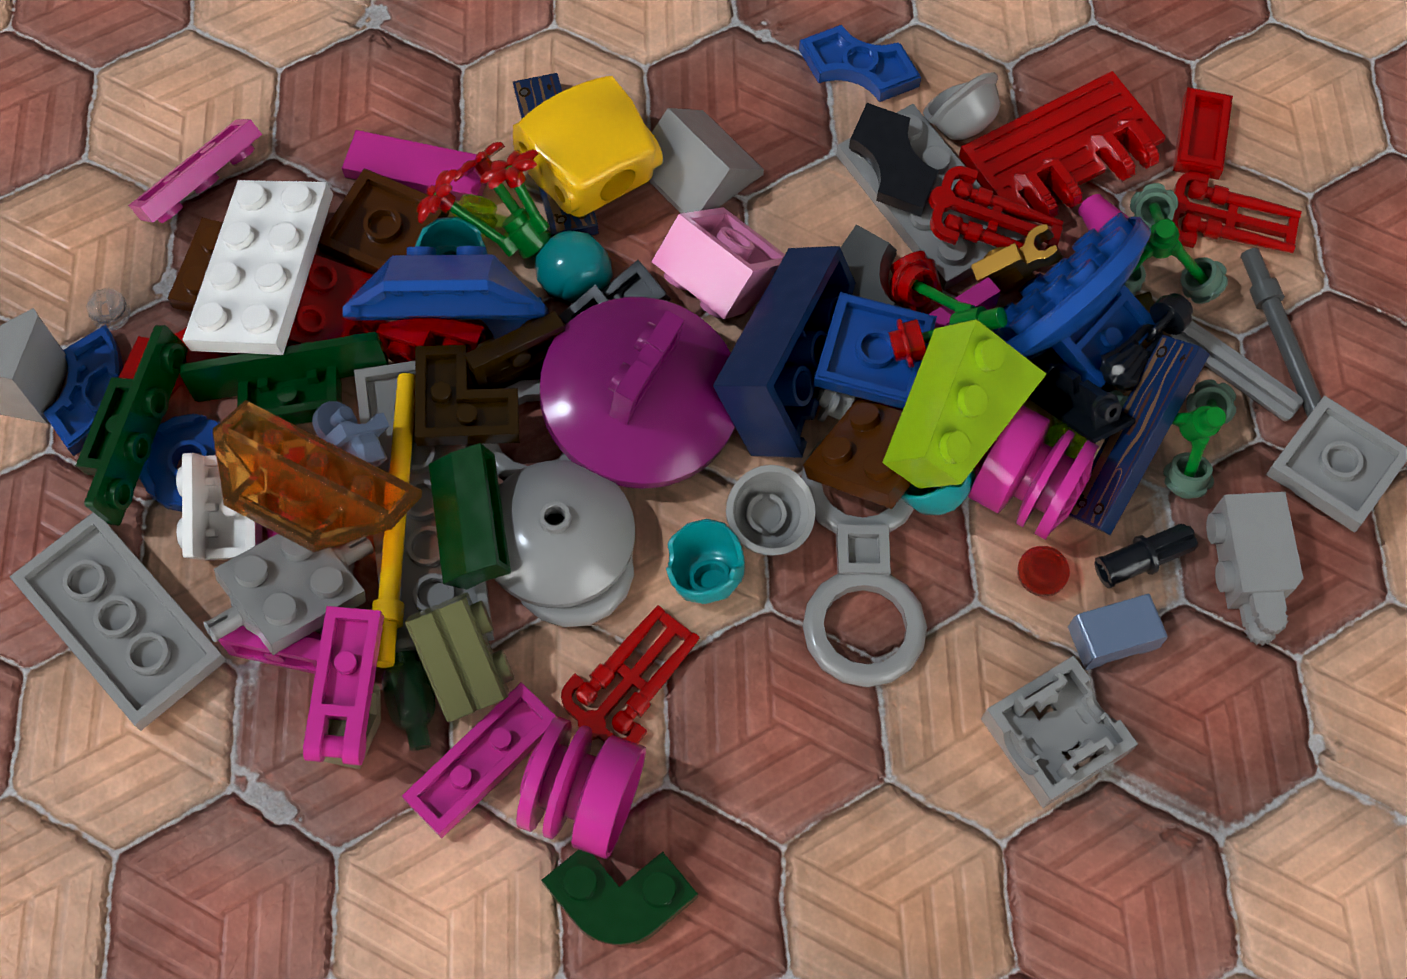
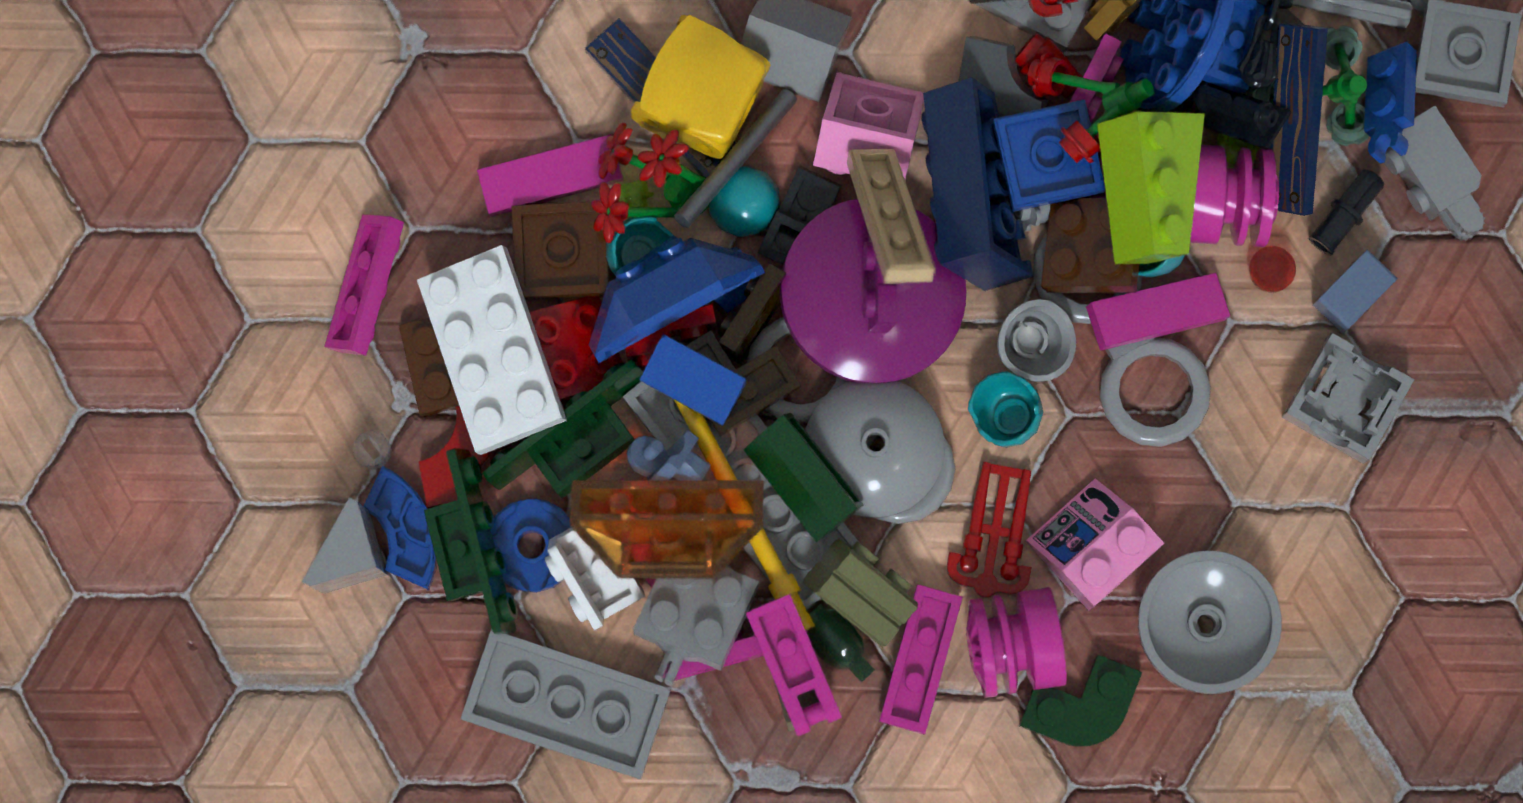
camera: 25 degrees left, 15 degrees up
none -> blue slope [640,335,746,426]
none -> flat silver bar [674,89,797,228]
none -> tan tile [847,149,935,283]
none -> bright pink slope [1026,478,1164,611]
none -> dark pink tile [1086,273,1230,351]
none -> light grey dish [1138,551,1282,694]
none -> blue plate [1364,41,1417,164]

